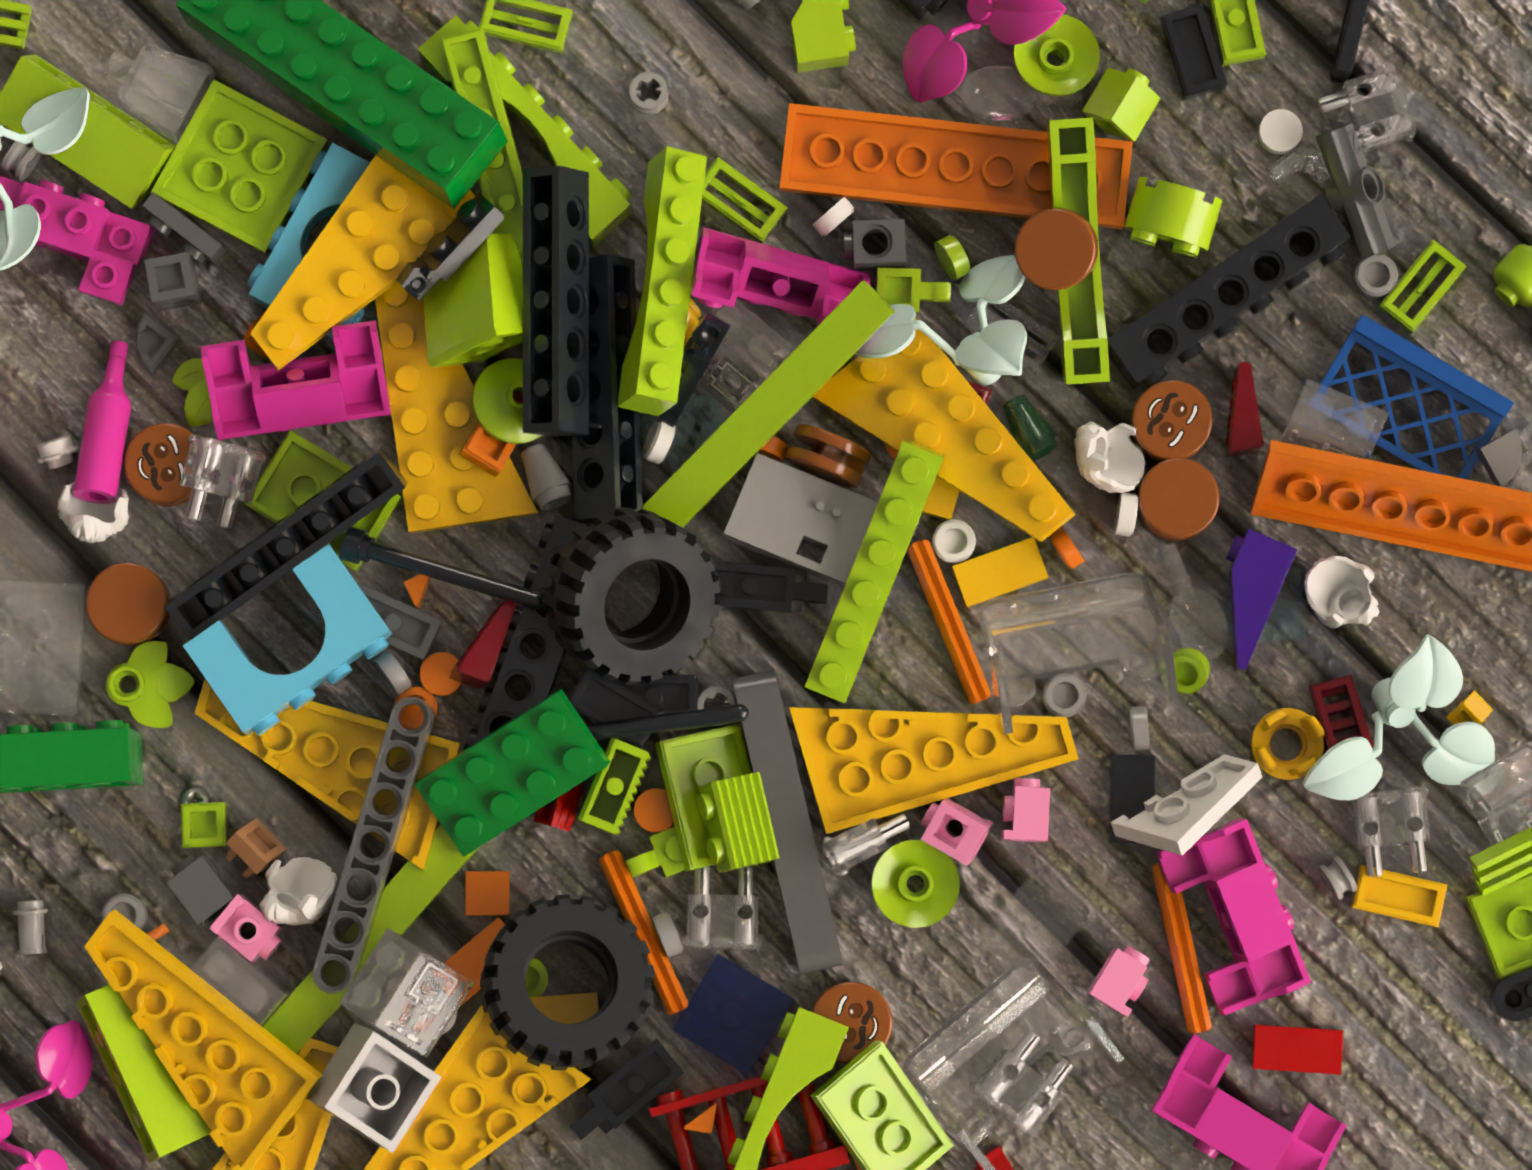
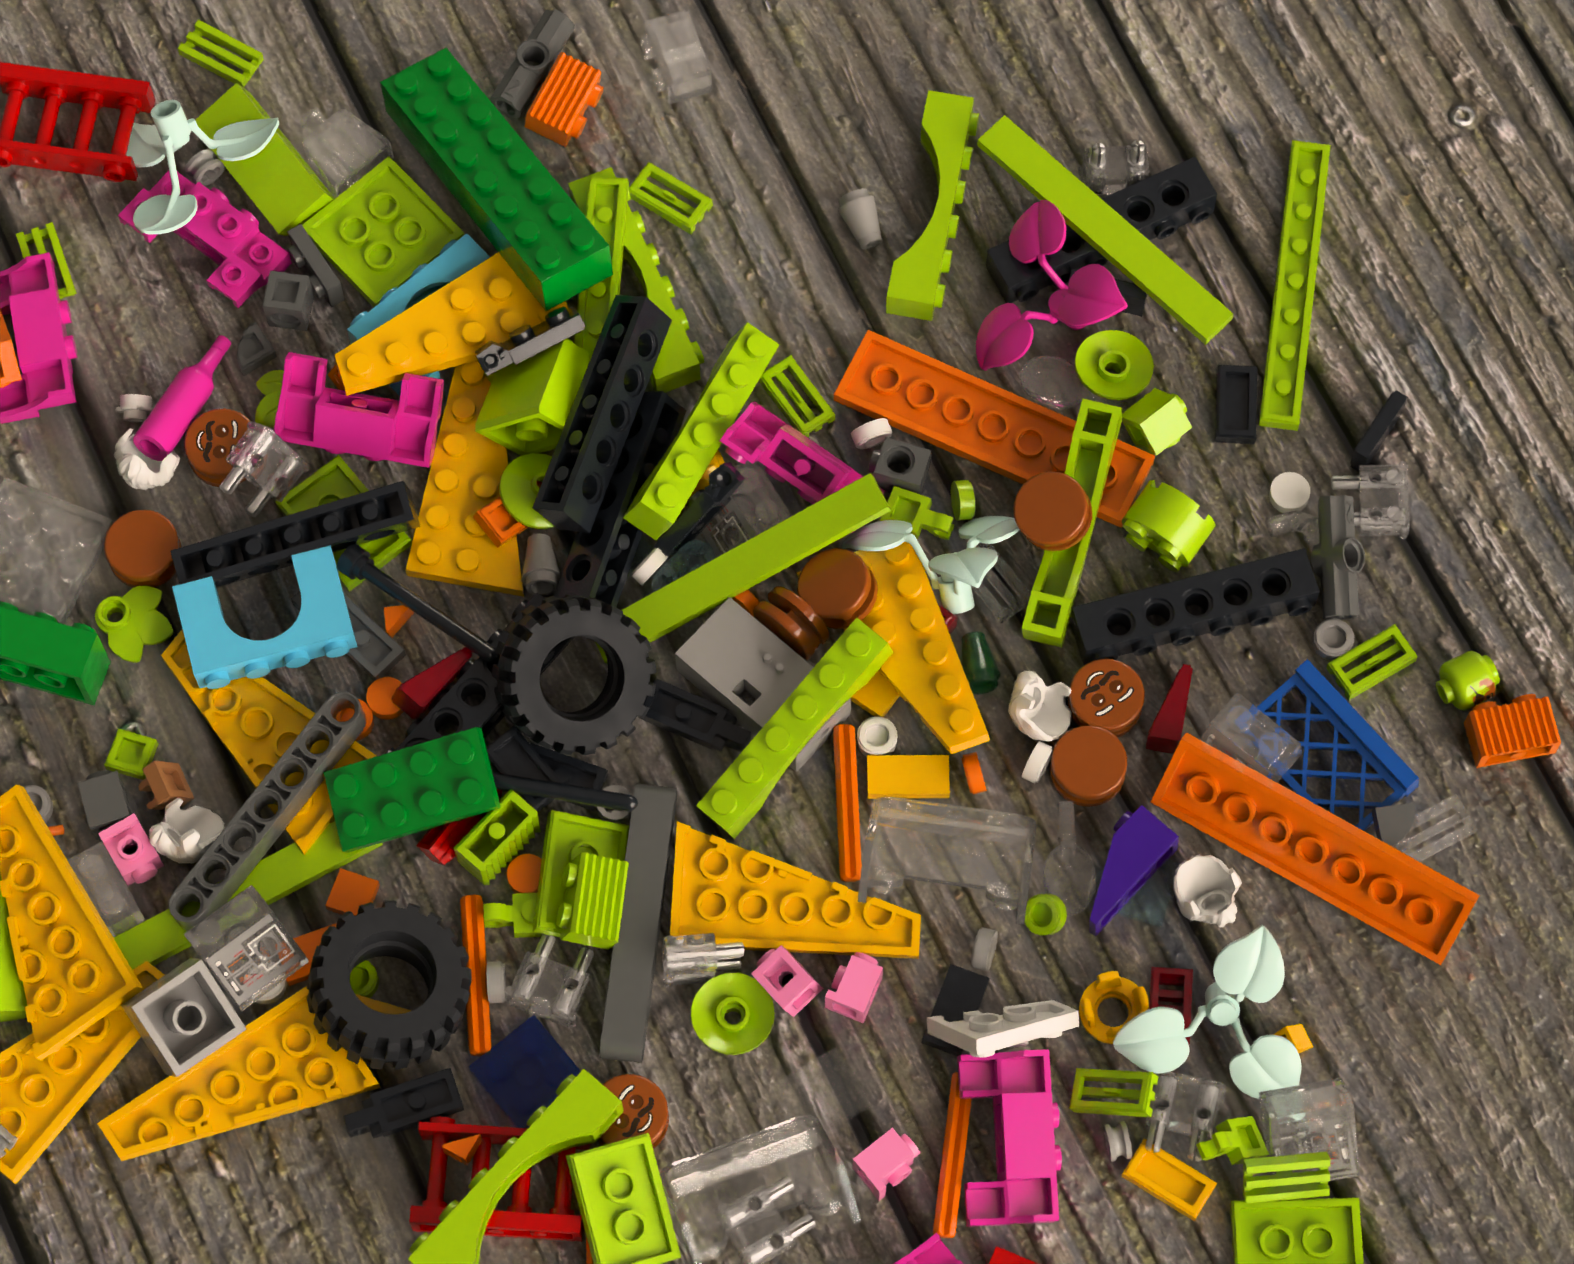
camera: 25 degrees right, 15 degrees down
light grey tile [373,651,411,696] -> none
light grey bush [629,72,669,115] -> none
light grey tile [1042,673,1087,718] -> none
none -> dark orange head [797,548,878,629]
none -> lime tile [1069,1068,1158,1117]
none -> lime plate [1196,1116,1269,1165]

